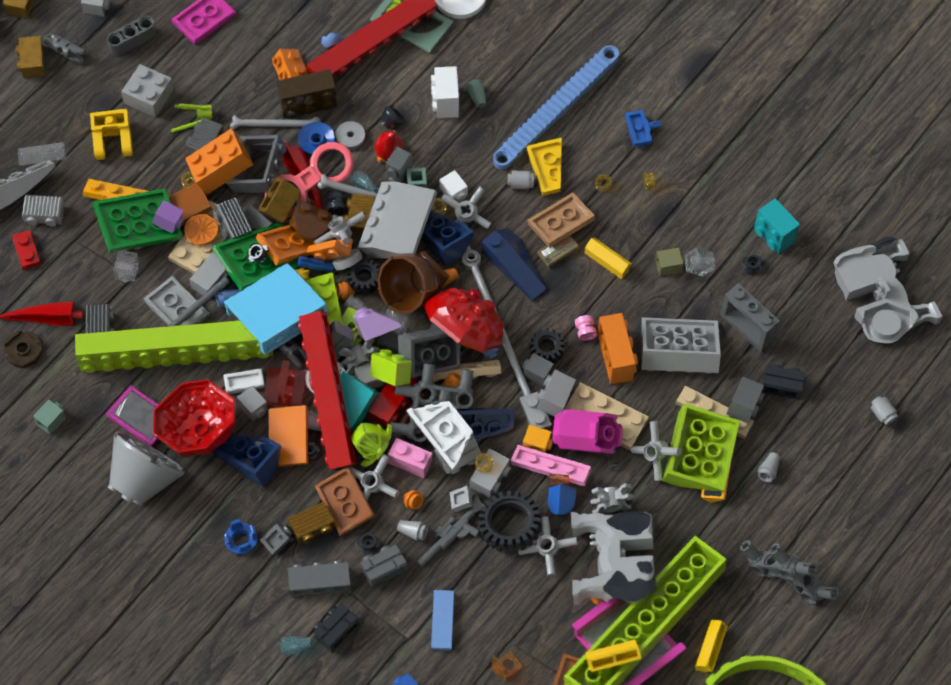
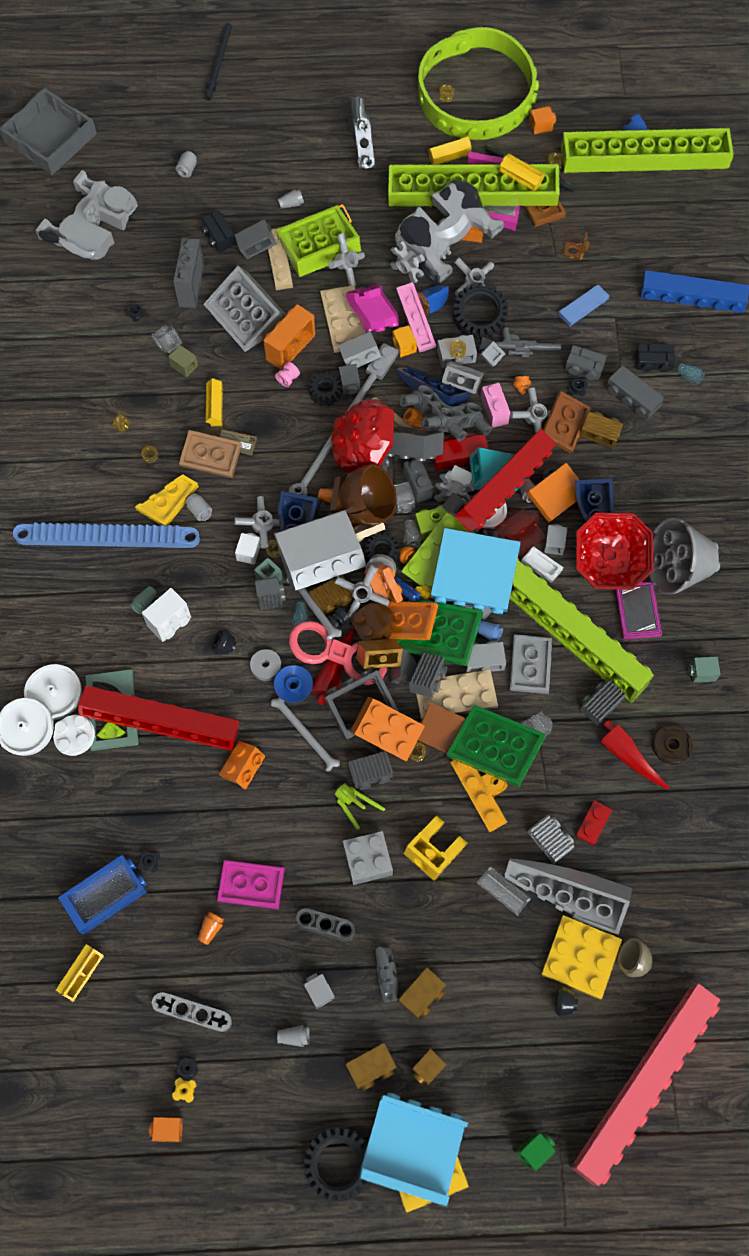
camera: 130 degrees left, 5 degrees up
medium lavender brick [152,200,184,234] -> none
dark grey bar [167,277,230,327] -> none
orange wheel [184,214,219,246] -> none
blue piece [224,519,258,555] -> none
plate [248,244,268,263] -> none
dark grey bracket [260,524,296,555] -> none
dark brown piece [277,69,337,118] -> none
medium blue plate [321,32,343,49] -> none
lime piece [351,423,392,467] -> none
lavender slope [352,307,401,341] -> none
lime brick [370,349,412,386] -> none
red hat [374,130,404,162] -> none
light grey cone [397,520,428,541] -> none
white wing [407,401,473,470] -> none
dark blue wedge [481,229,546,302] -> none
blue plate [625,110,661,148] -> none
teal brick [754,198,800,254] -> none

